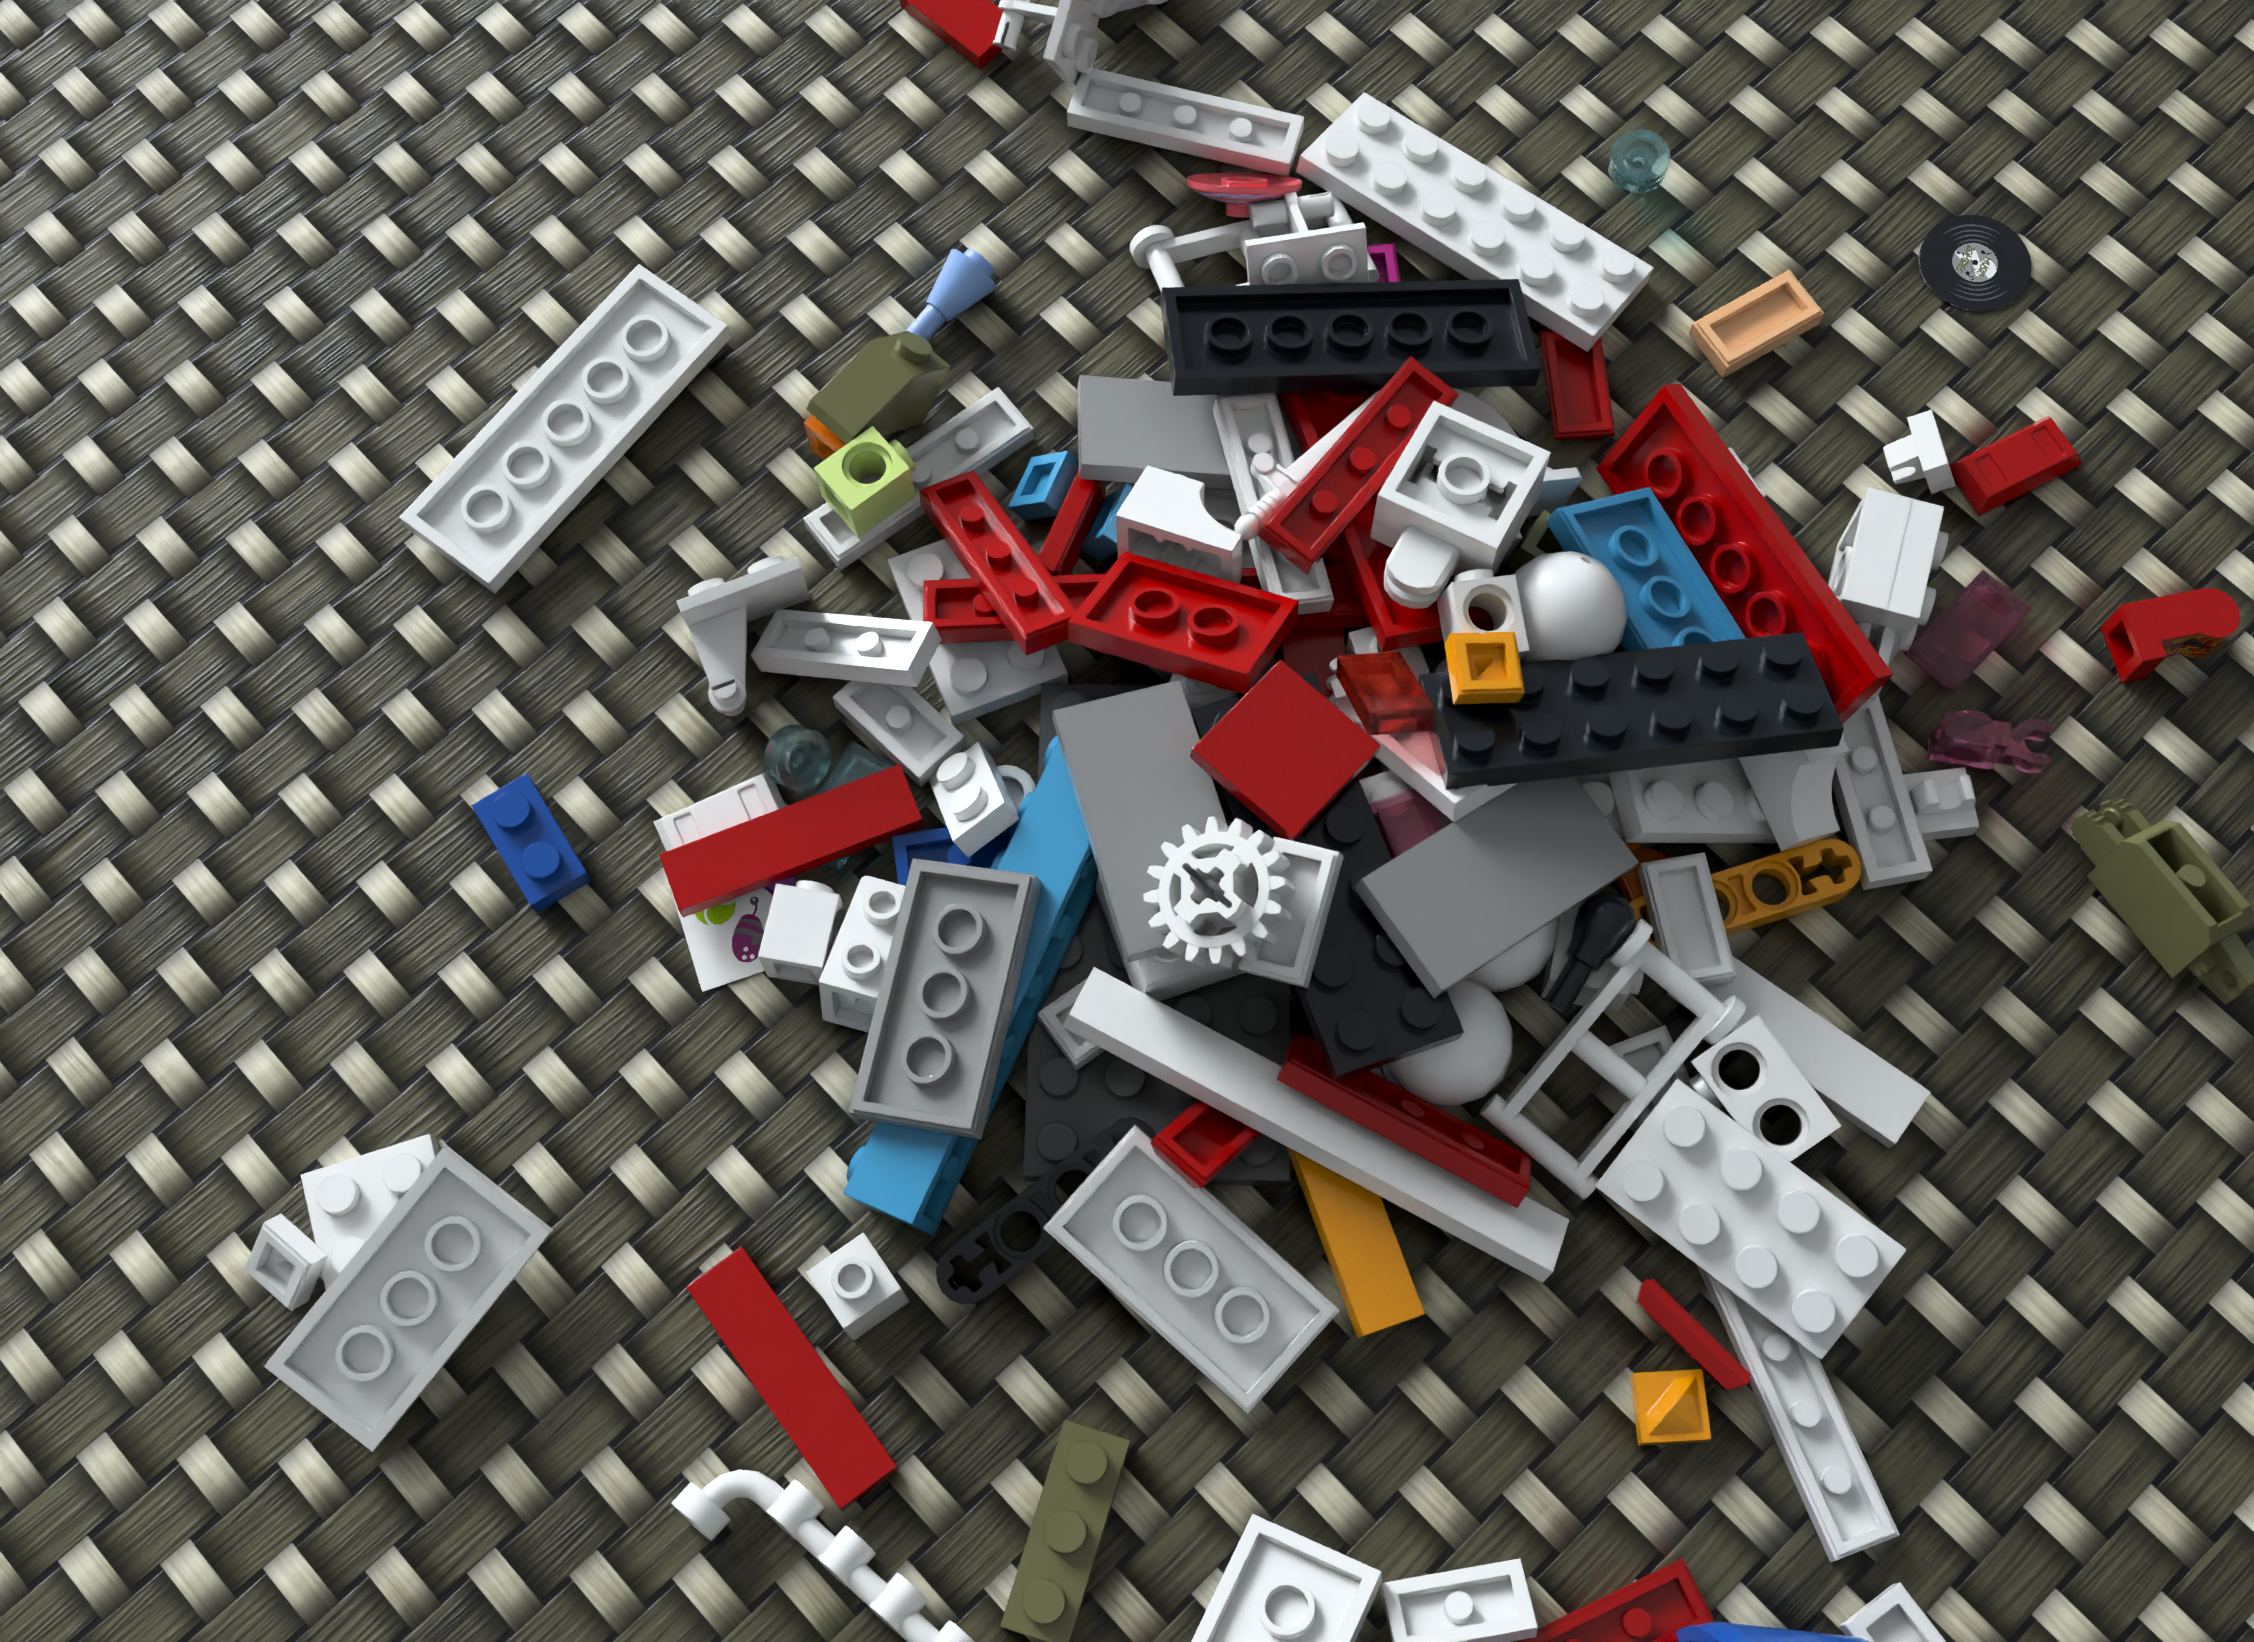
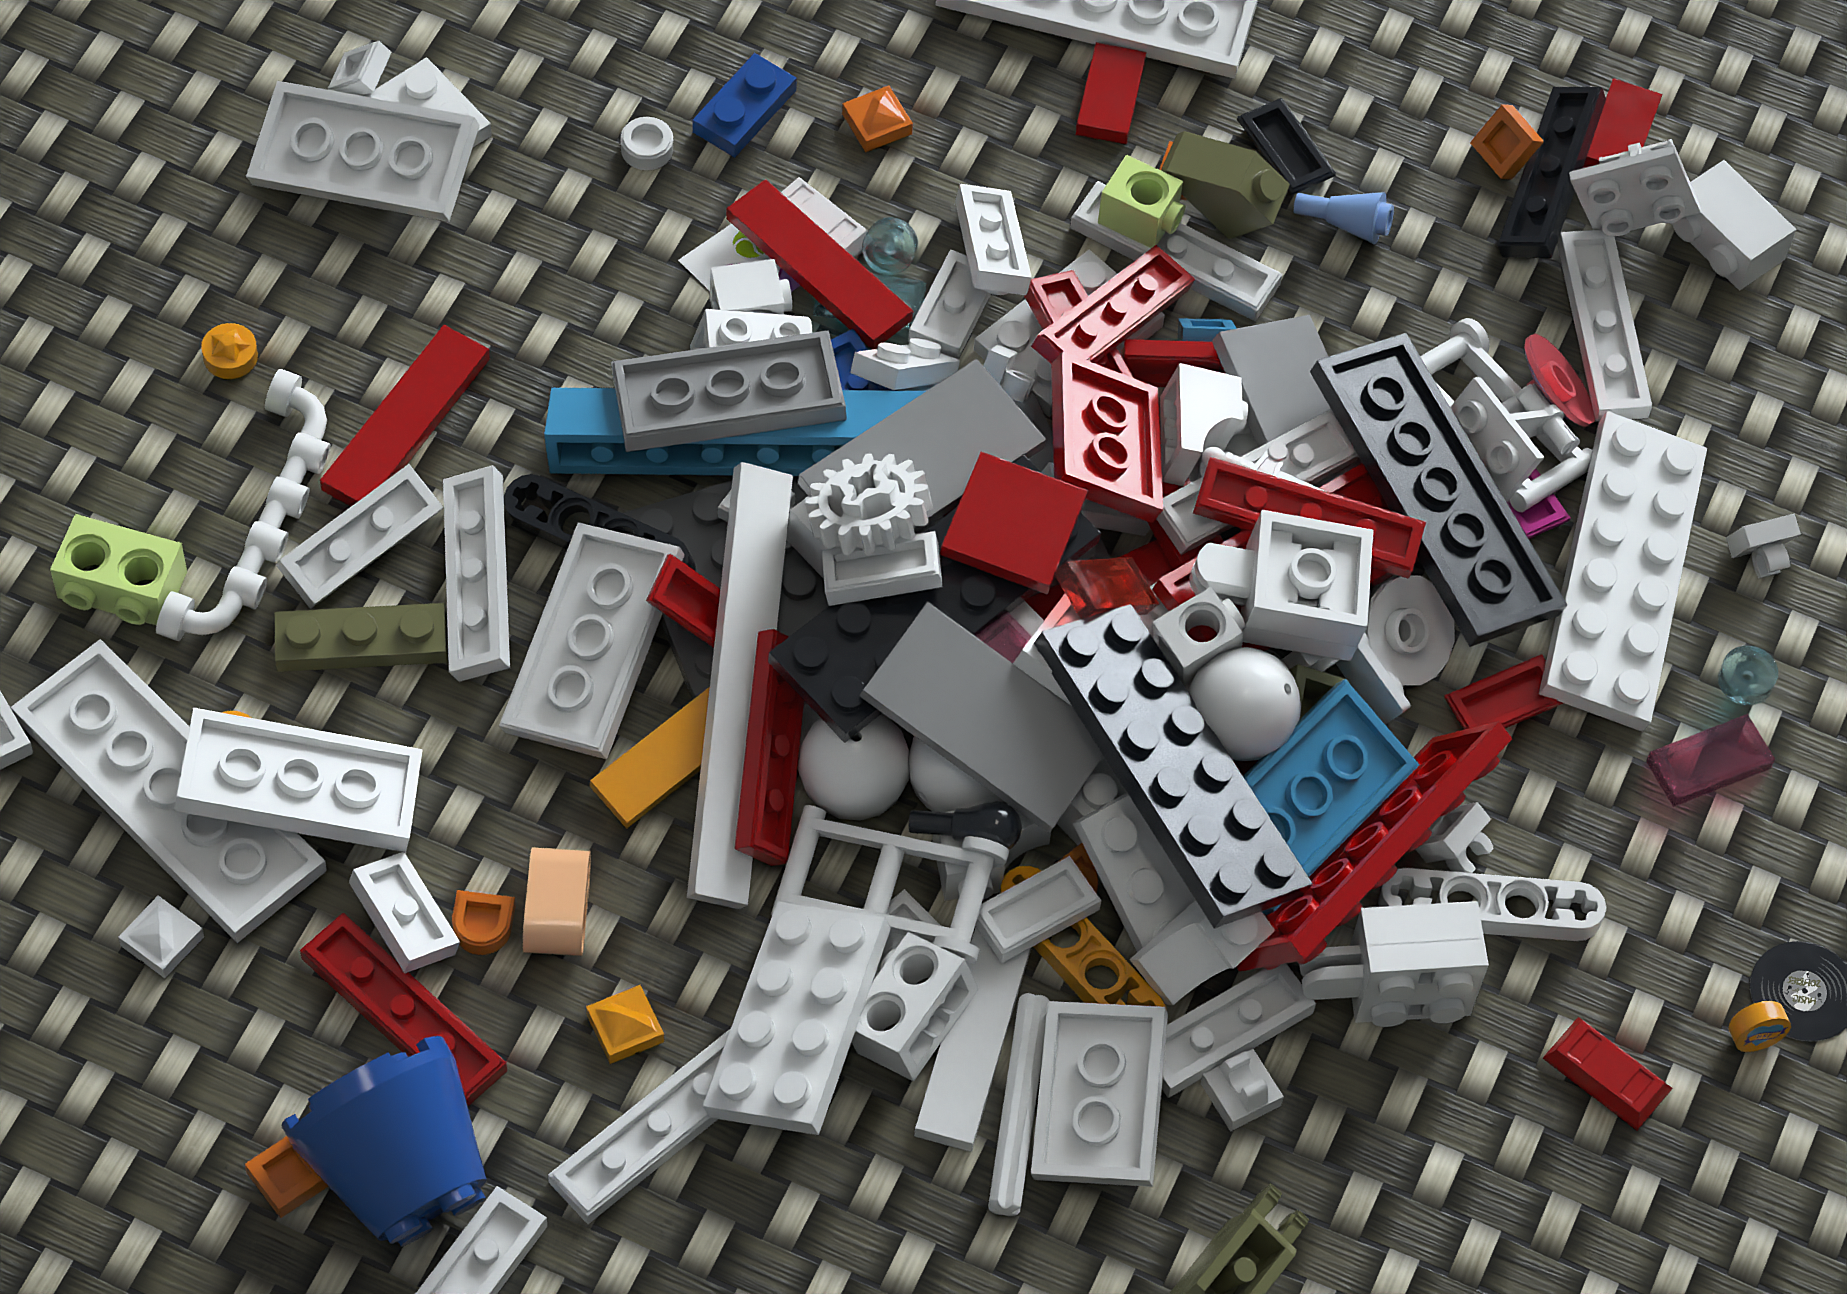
camera: 60 degrees right, 10 degrees down
white plate [677,556,810,717] -> none
white brick [806,1232,910,1341] -> none
light orange tile [1444,632,1525,704] -> none
red tile [1635,1278,1751,1391] -> none
light nougat tile [1689,269,1824,378] -> none
white tile [1883,409,1956,494] -> none
clear pink tile [1904,570,2032,693] -> none
clear pink plate [1927,710,2052,773] -> none
red leg [2101,588,2241,683] -> none
none -> light orange tile [201,323,258,379]
none -> white plate [276,464,443,609]
none -> white plate [443,465,510,682]
none -> orange tile [452,890,516,955]
none -> light nougat beam [523,847,591,956]
none -> white tile [621,117,673,170]
none -> orange tile [842,85,913,152]
none -> white tile [983,344,1035,403]
none -> white axle [988,993,1049,1216]
none -> white plate [1031,1001,1168,1187]
none -> red tile [1076,42,1147,144]
none -> black tile [1237,98,1336,196]
none -> white beam [1378,868,1606,941]
none -> orange plate [1470,104,1544,180]
none -> black tile [1497,87,1606,258]
none -> clear pink tile [1646,714,1775,807]
none -> white tile [1726,513,1801,579]
none -> light orange tile [1728,1001,1791,1052]

